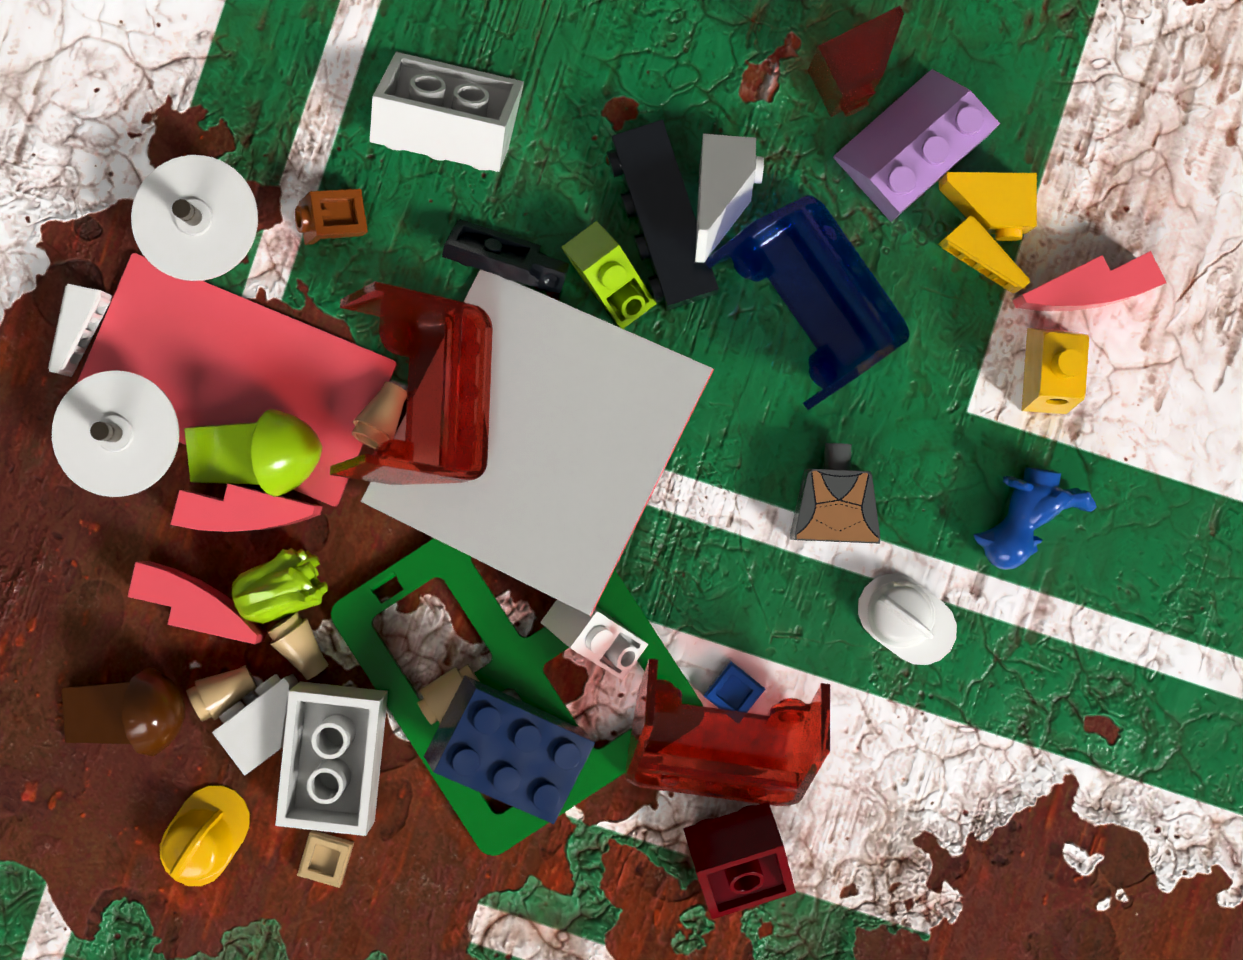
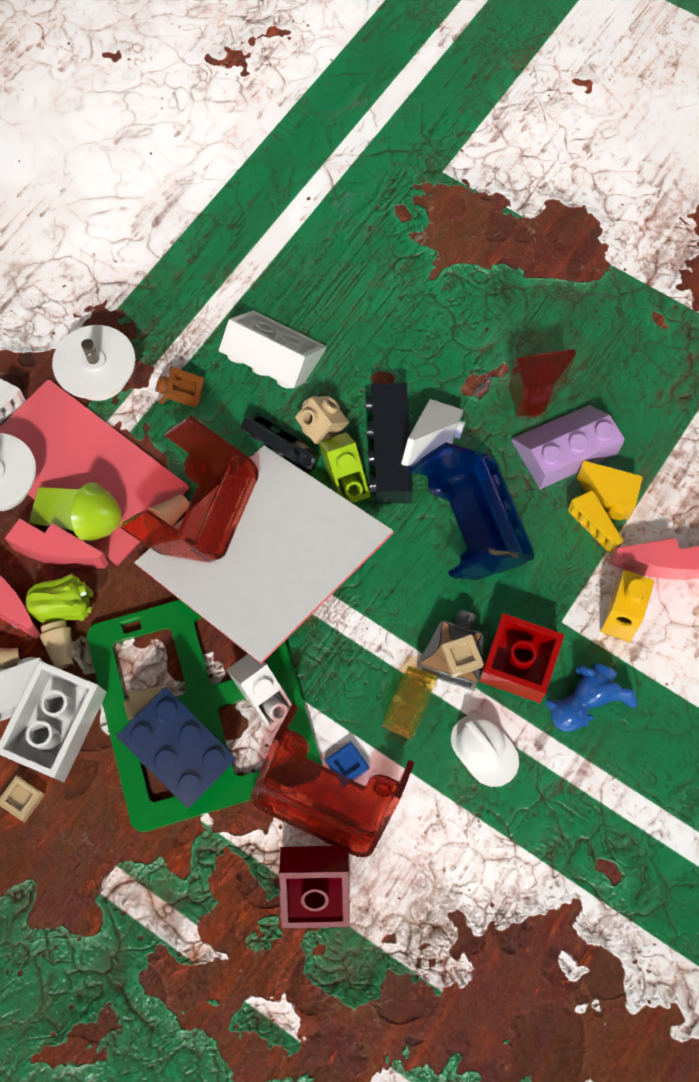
camera: 20 degrees right, 20 degrees down
none -> tan brick [295,396,349,444]
none -> clear yellow slope [382,666,438,739]
none -> tan plate [441,634,484,678]
none -> red brick [479,613,565,703]

